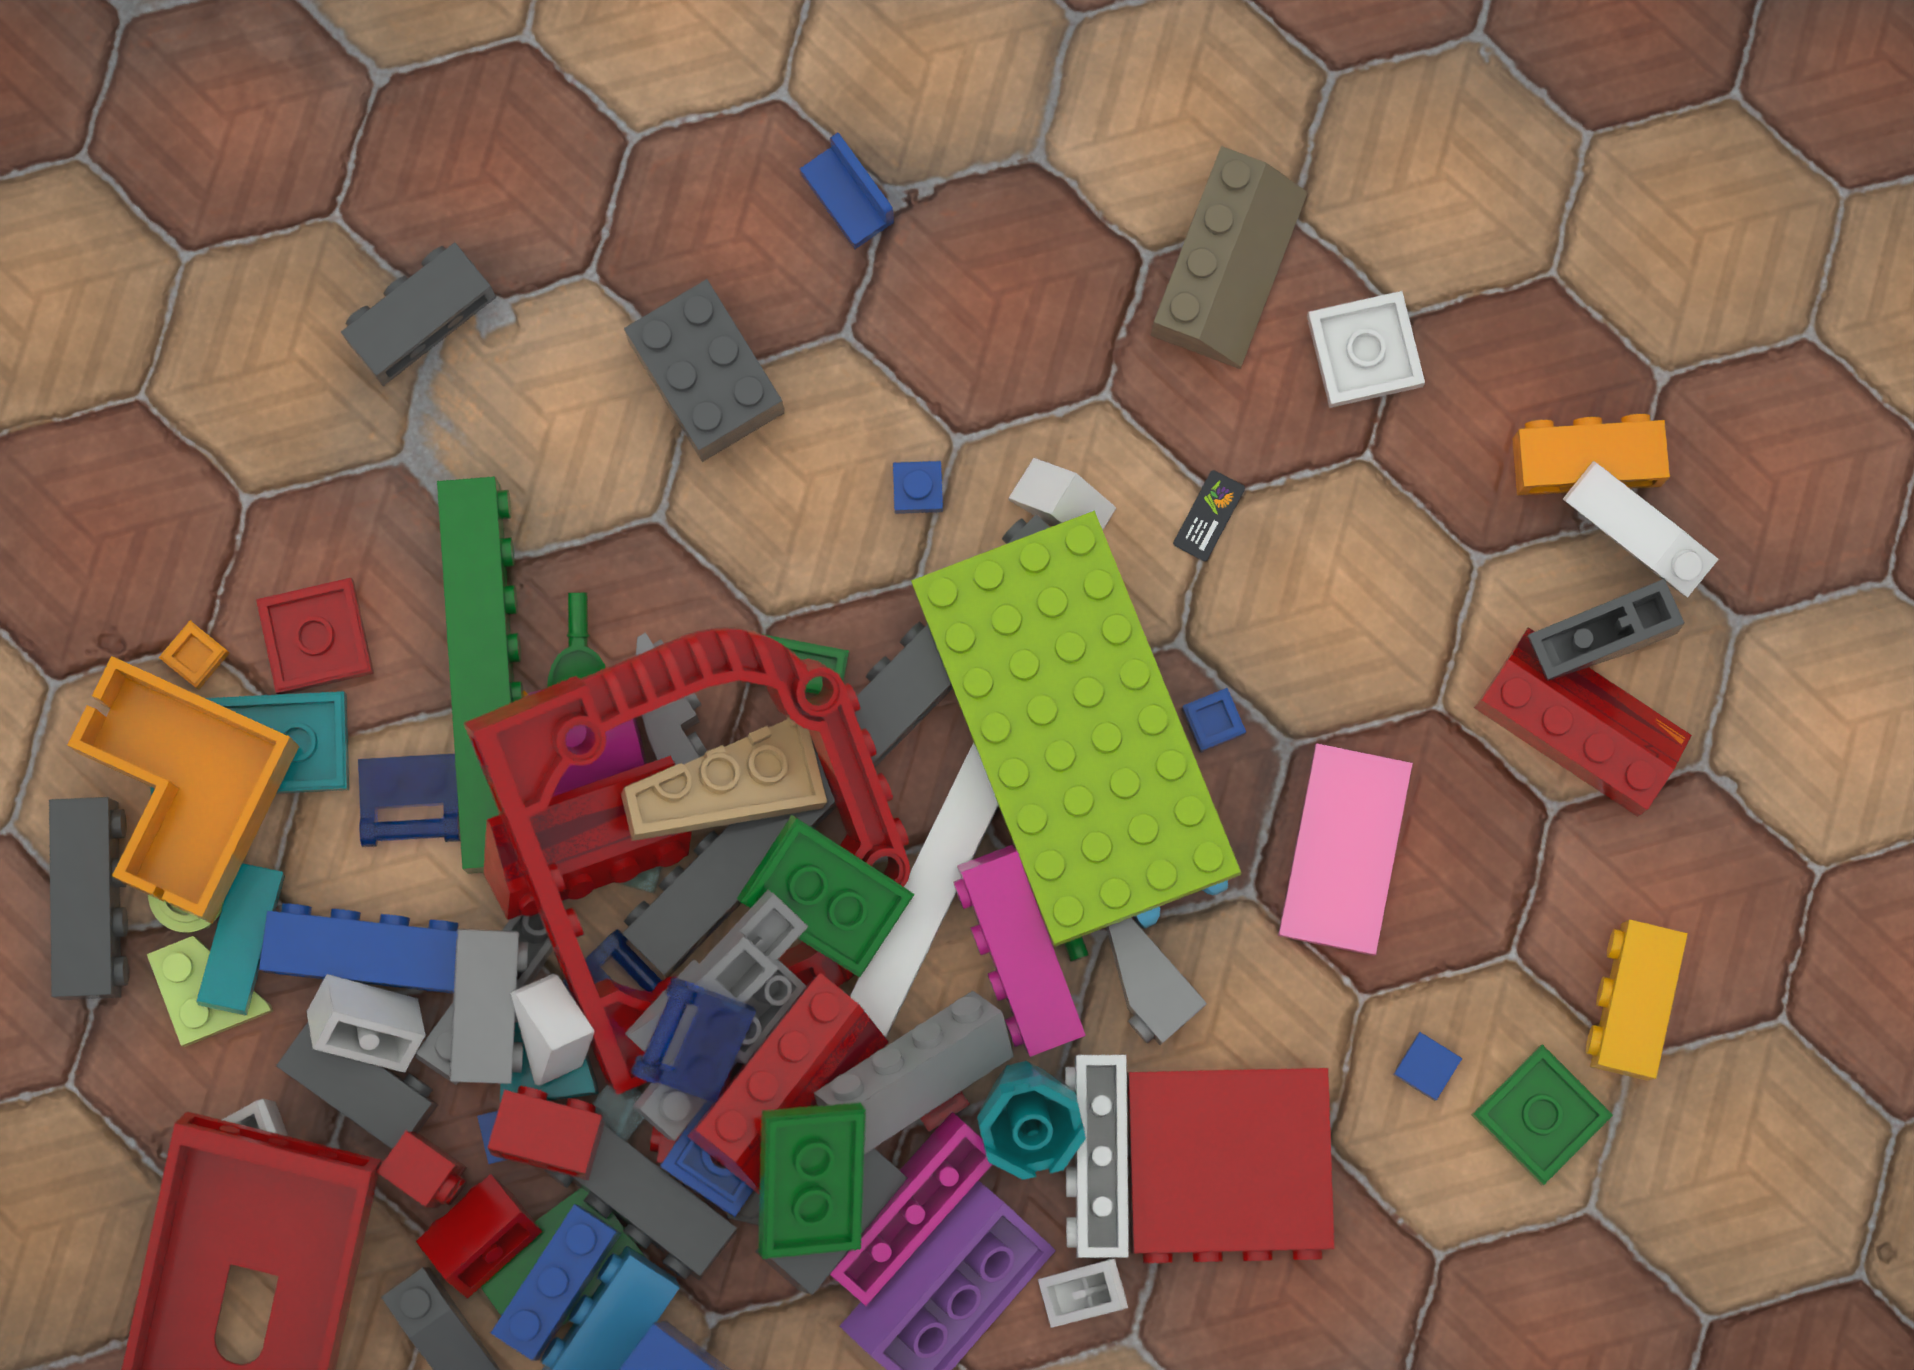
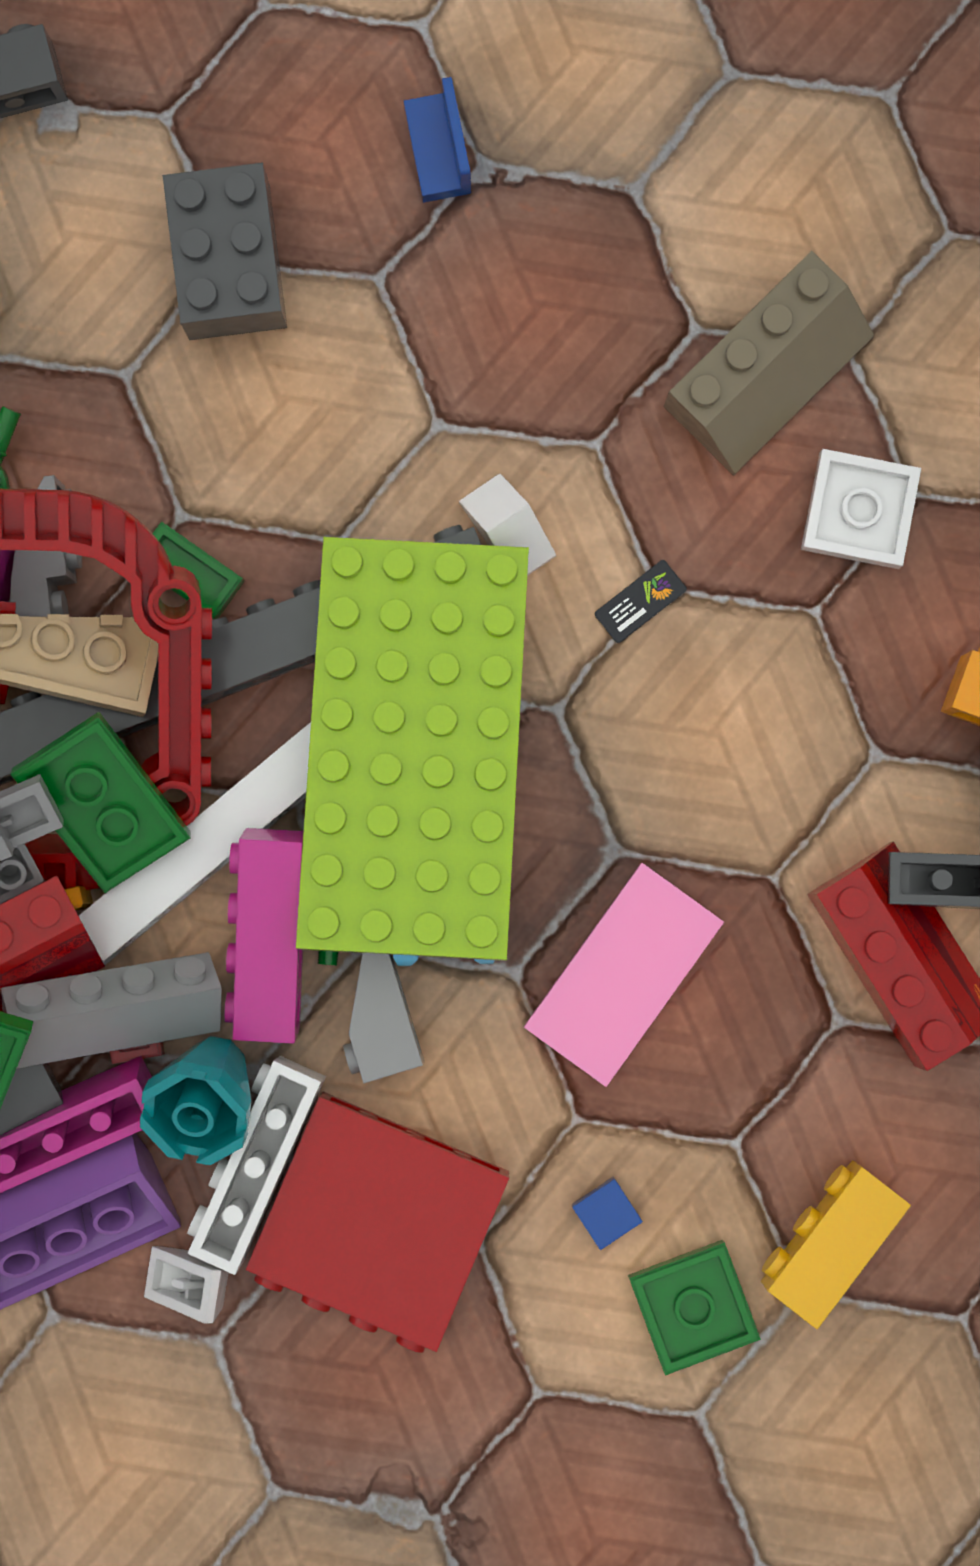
camera: 25 degrees right, 5 degrees up
blue plate [893,461,943,514] -> none
blue tile [1182,688,1246,753] -> none

